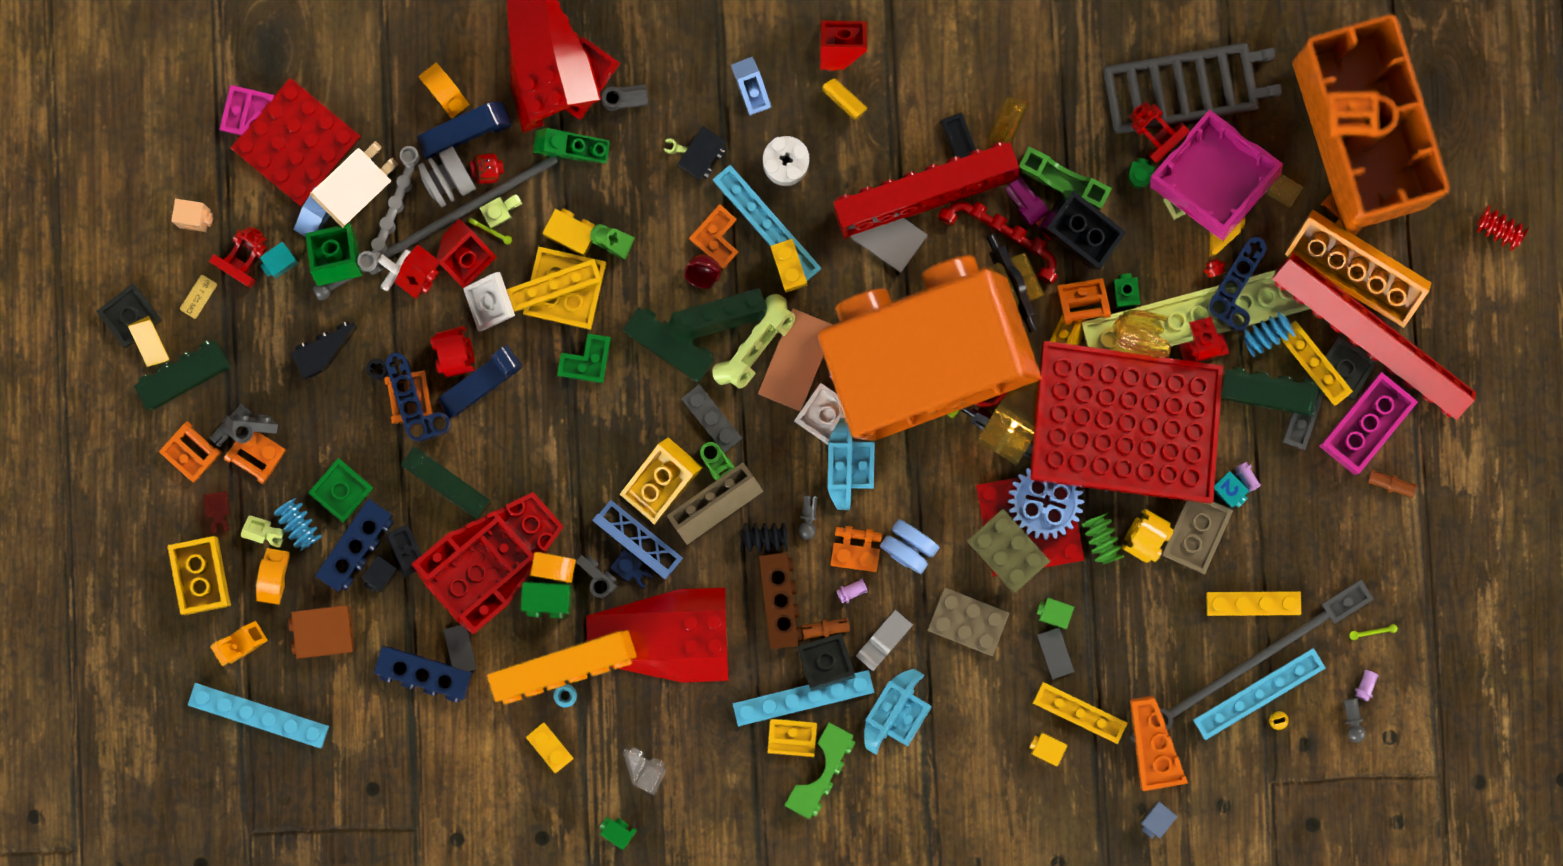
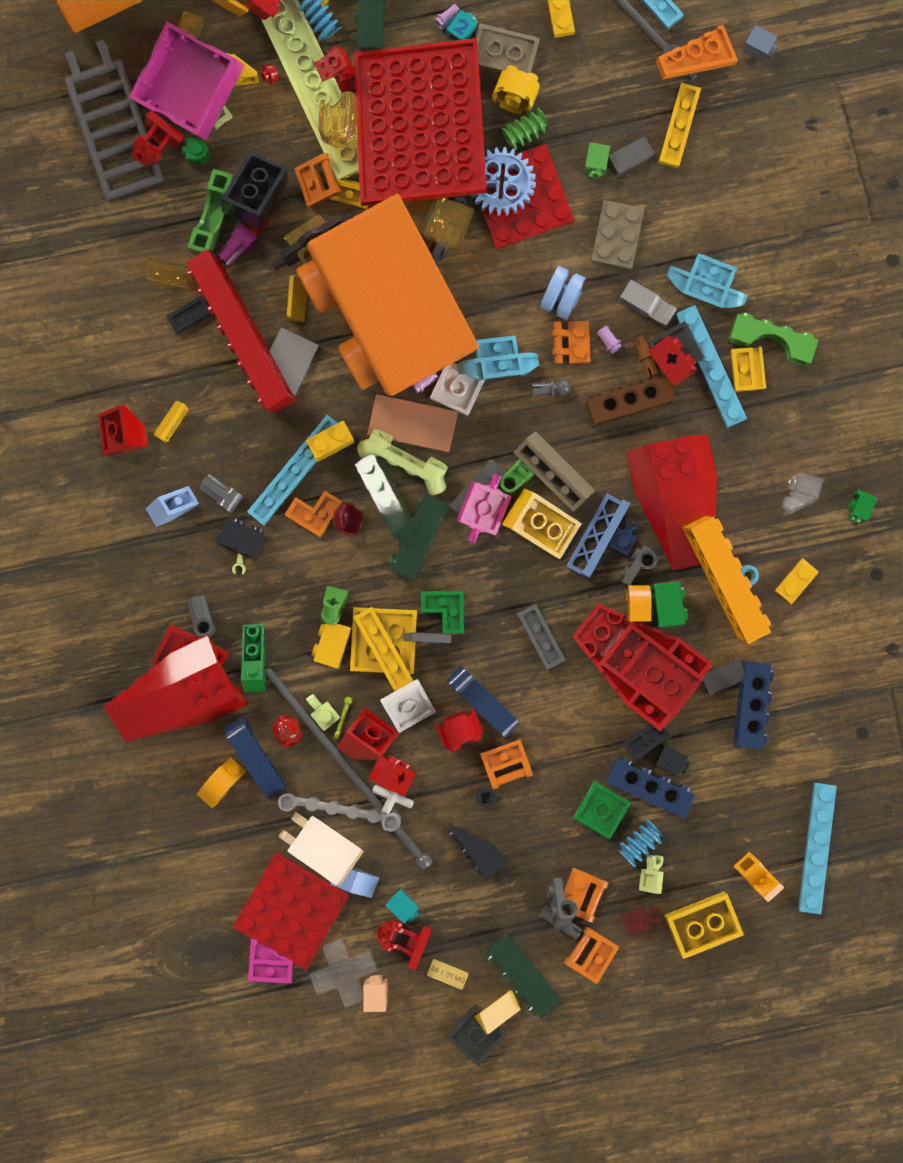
camera: 95 degrees left, 0 degrees up
light orange brick [256,548,290,605] -> none
dark orange brick [288,605,355,659] -> none
green brick [305,223,363,286] -> none
dark blue beam [386,353,452,442] -> none
clear green brick [401,446,492,520] -> none
light grey wheel [418,146,476,208] -> none
black piece [741,523,787,552] -> none
white brick [763,136,809,186] -> none
red bar [937,201,1058,285] -> none
olive brick [967,509,1050,594] -> none
yellow brick [1029,733,1068,766] -> none
green brick [1113,273,1141,309] -> none
dark blue beam [1207,237,1266,332] -> none
none -> dark grey piece [199,474,243,513]
none -> yellow slope [287,275,307,322]
none -> clear plate [310,937,378,1007]
none -> dark grey tile [403,632,451,643]
none -> plate [457,474,512,543]
none -> dark grey plate [517,604,565,670]
none -> red brick [648,335,697,385]

